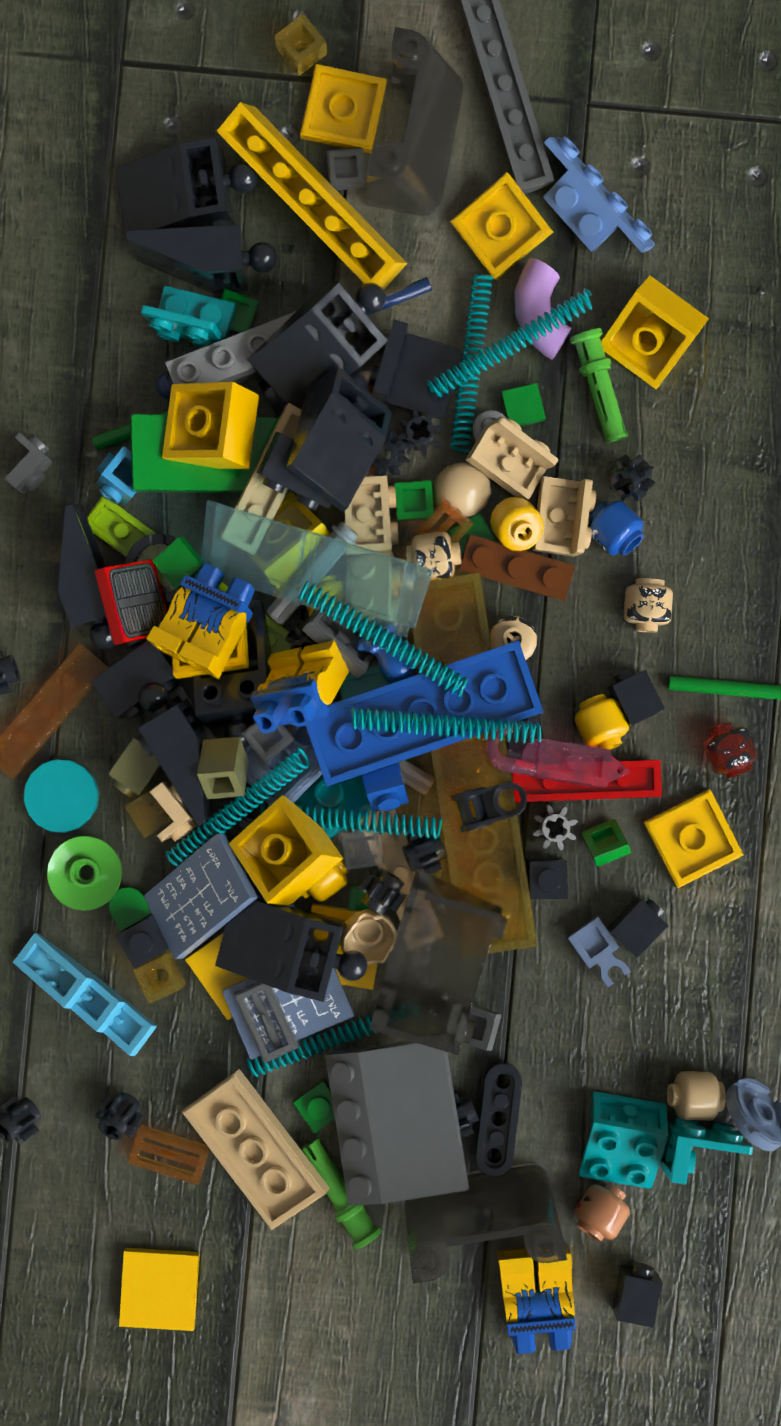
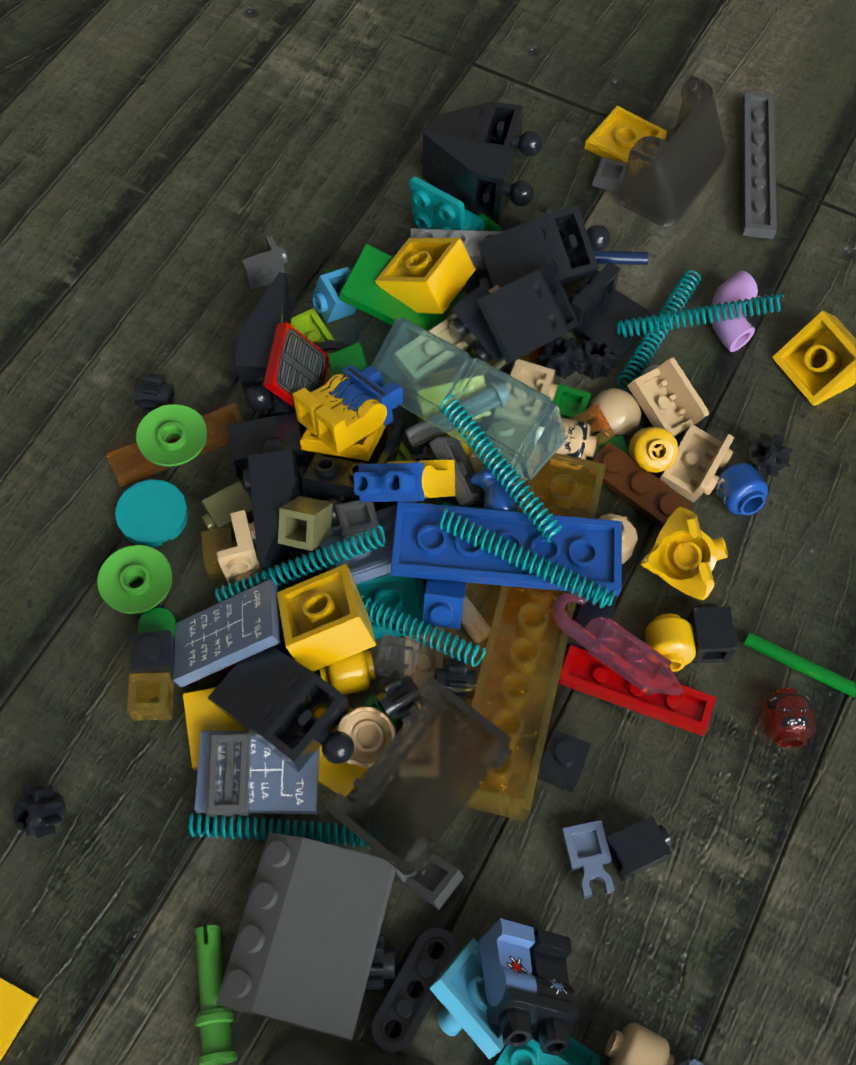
camera: 20 degrees right, 25 degrees down
medium azure slope [13,933,157,1056] -> none
clear orange tile [128,1125,210,1185] -> none
tan tile [182,1069,330,1230] -> none
yellow brick [217,102,408,290] -> none
clear yellow plate [274,13,327,76] -> none
green plate [293,1079,335,1133] -> none
yellow tile [450,172,553,280] -> none
black piece [451,781,527,832] -> none
green tile [501,383,546,427] -> none
light grey gear [531,805,578,850] -> none
medium blue bracket [543,137,655,253] -> none
bright green pin [569,328,628,444] -> none
green plate [581,819,631,867] -> none
tan head [624,578,673,633] -> none
yellow tile [643,789,743,888] -> none
none -> bright green dish [136,404,207,467]
none -> medium azure tile [429,938,505,1060]
none -> black hips [479,918,579,1056]
none -> yellow piece [640,507,728,600]

